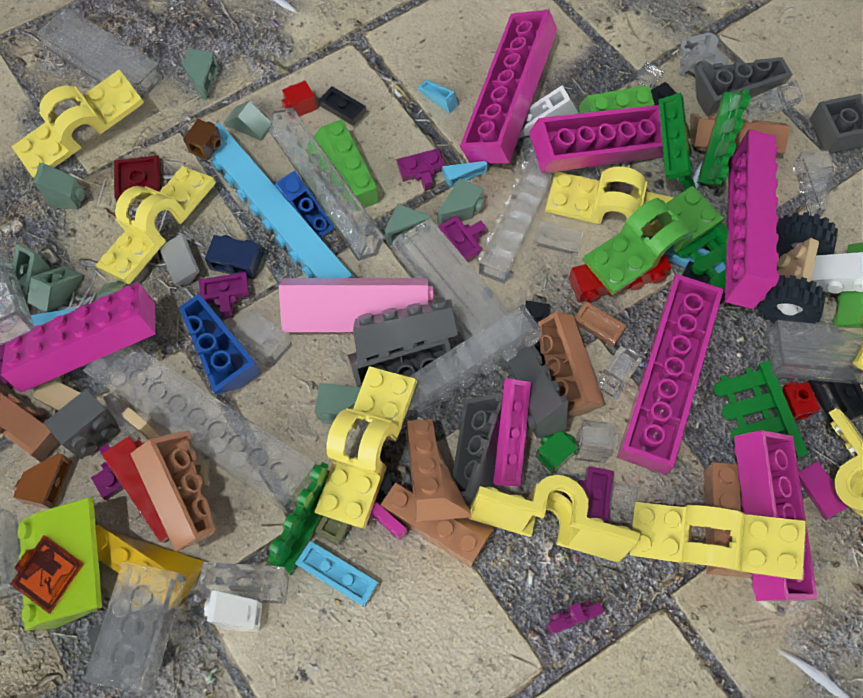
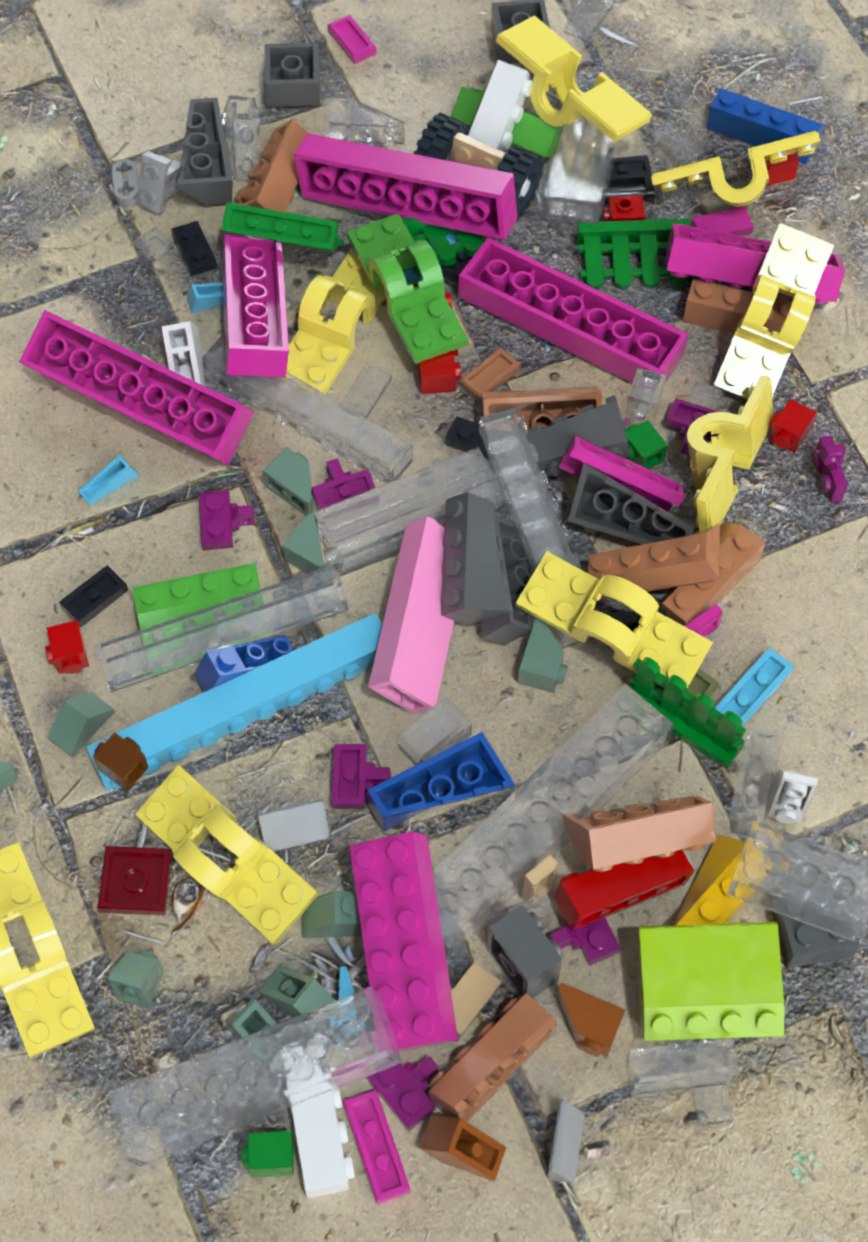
camera: 80 degrees left, 5 degrees down
clear red piece [10,535,84,614] -> none
dark blue brick [205,235,263,279] -> none
medium azure piece [442,161,488,188] -> none
bright green brick [579,85,654,113] -> none
clear brick [598,346,643,400] -> none
green fence [697,89,751,187] -> none
none -> red brick [769,399,817,453]

